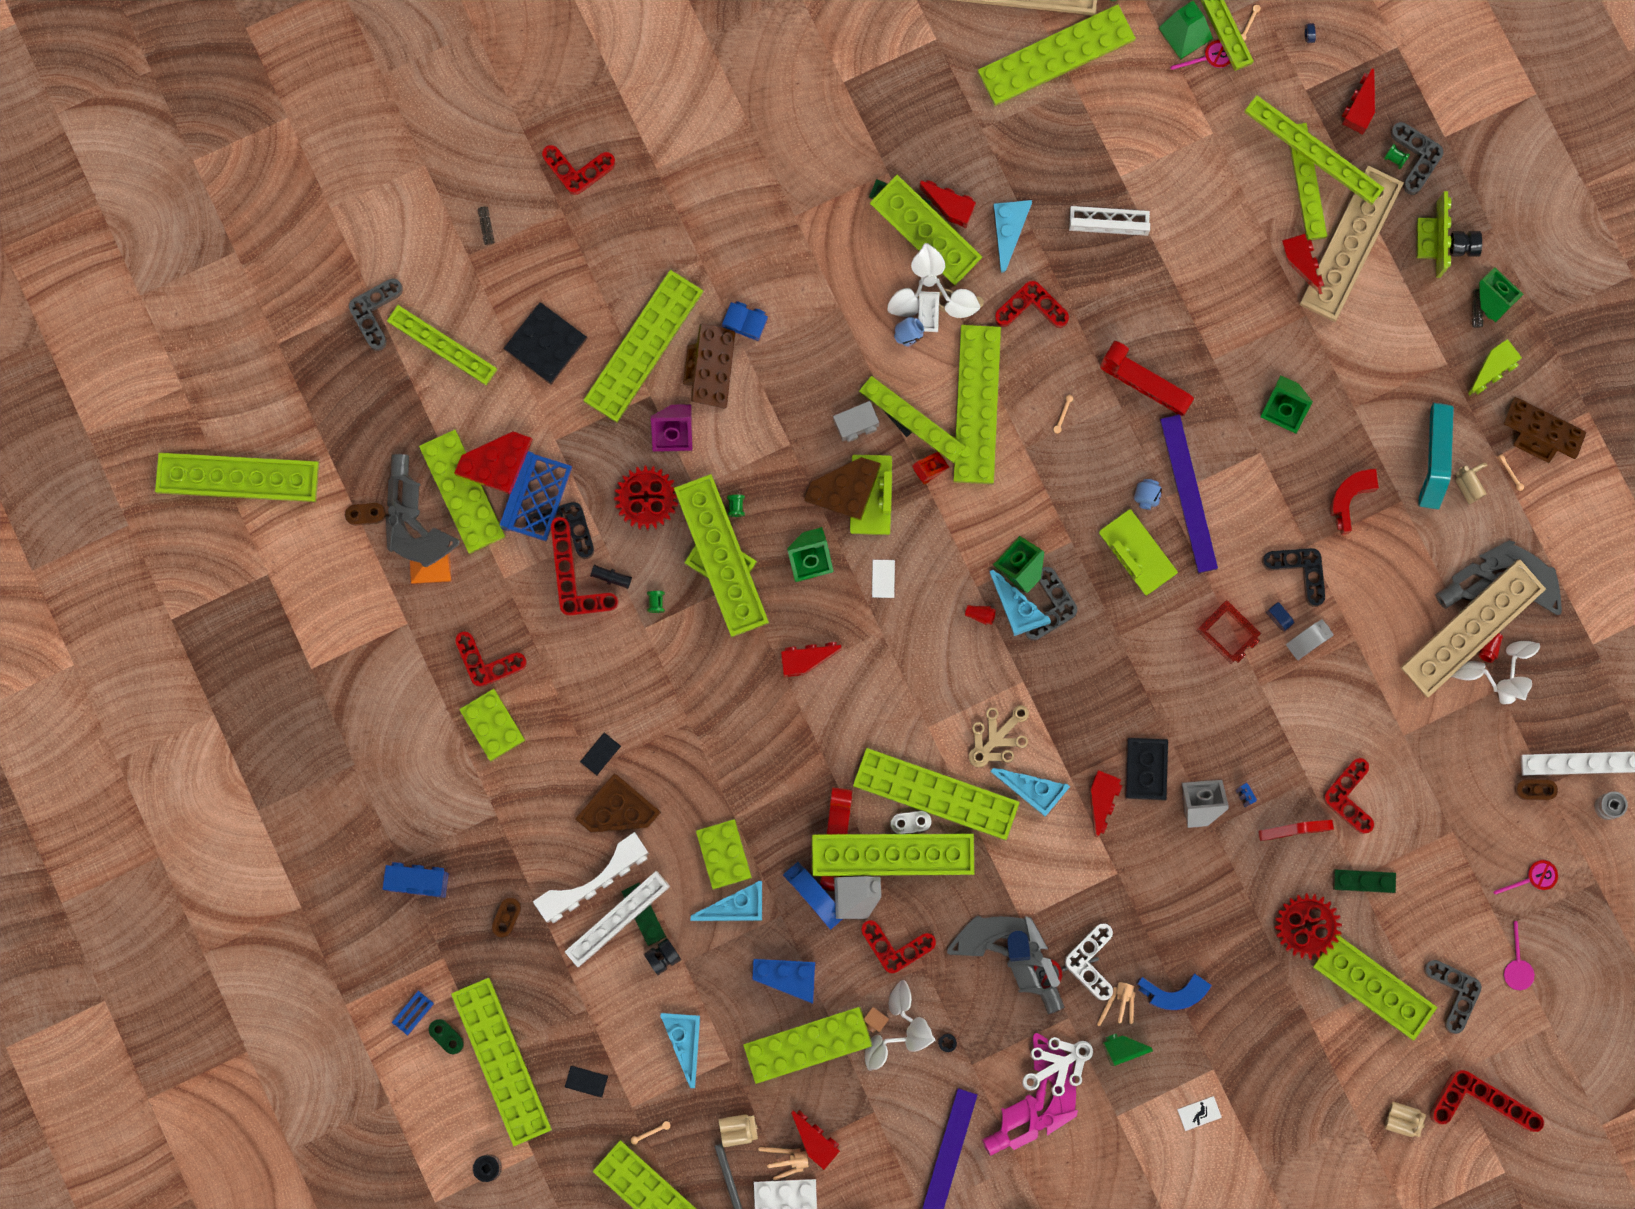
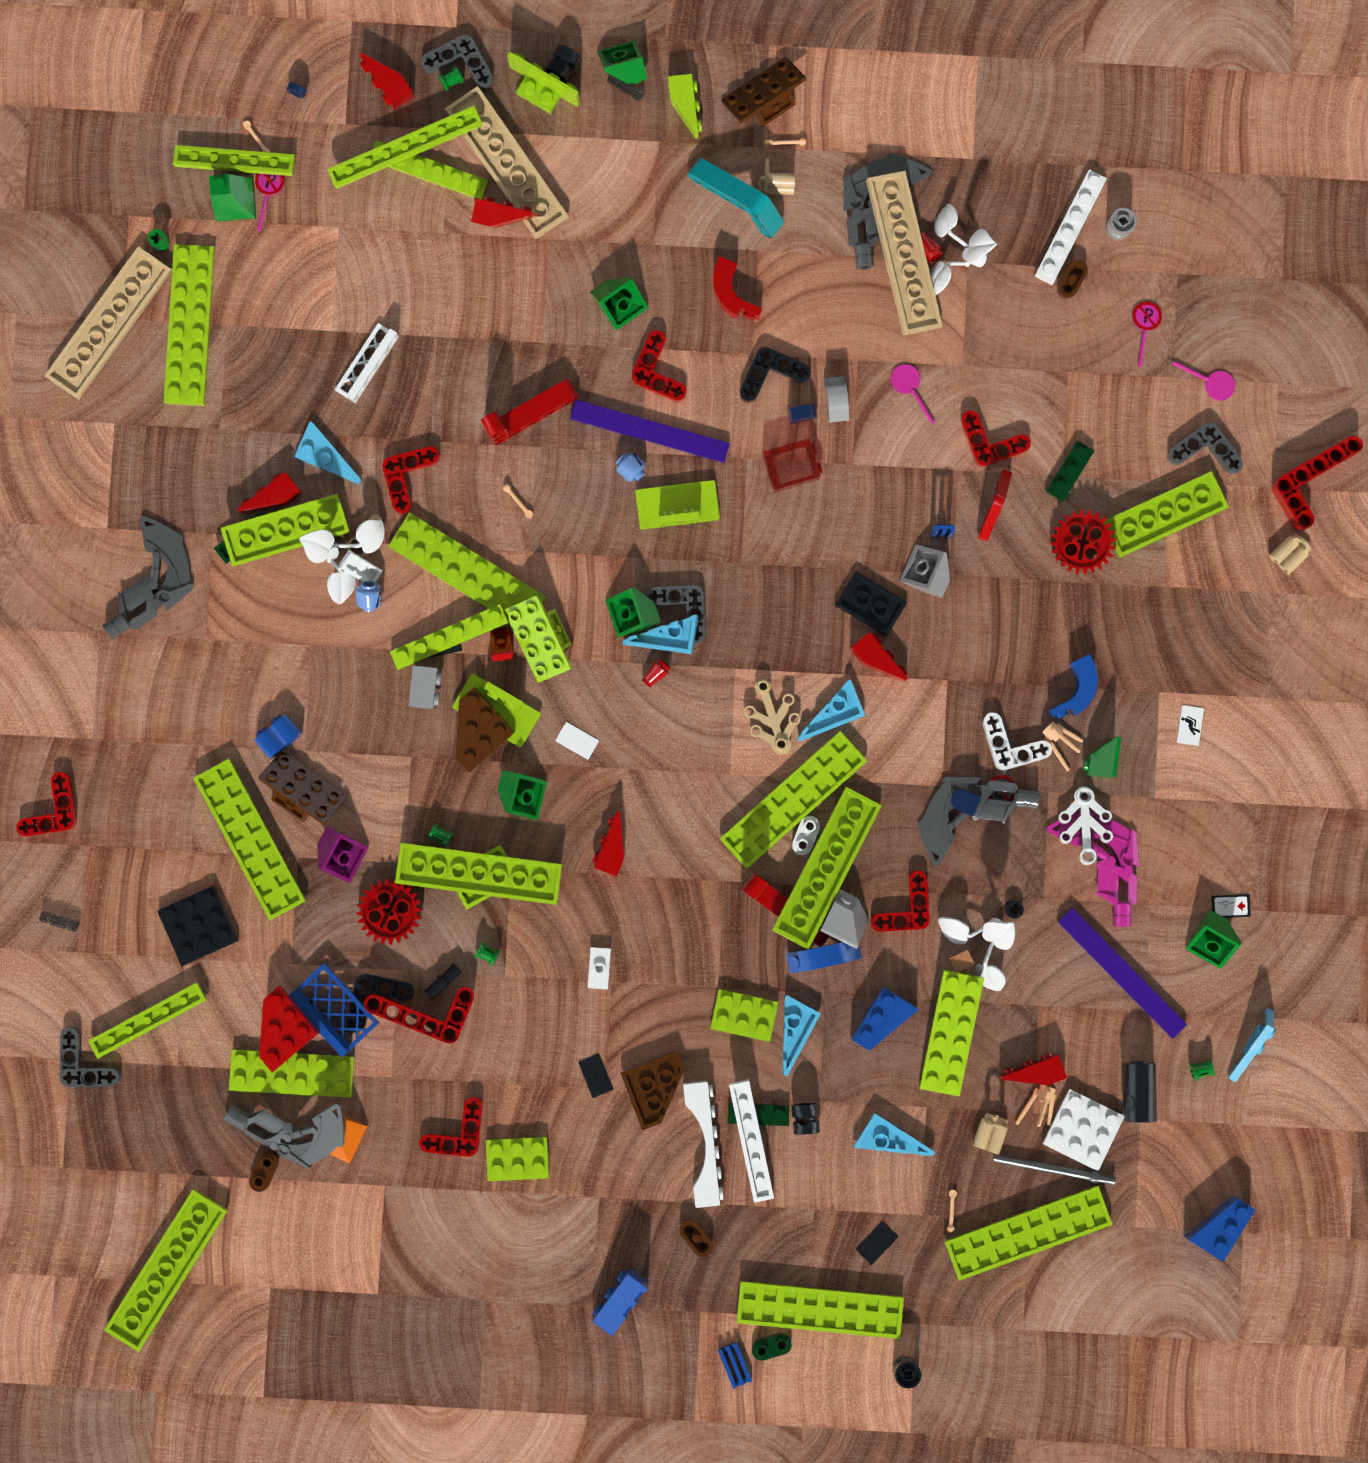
camera: 65 degrees left, 5 degrees up
none -> dark grey piece [102,516,193,640]
none -> lime bracket [504,595,572,682]
none -> white plate [588,947,611,989]
none -> red beam [632,330,686,402]
none -> dark pink piece [891,364,934,424]

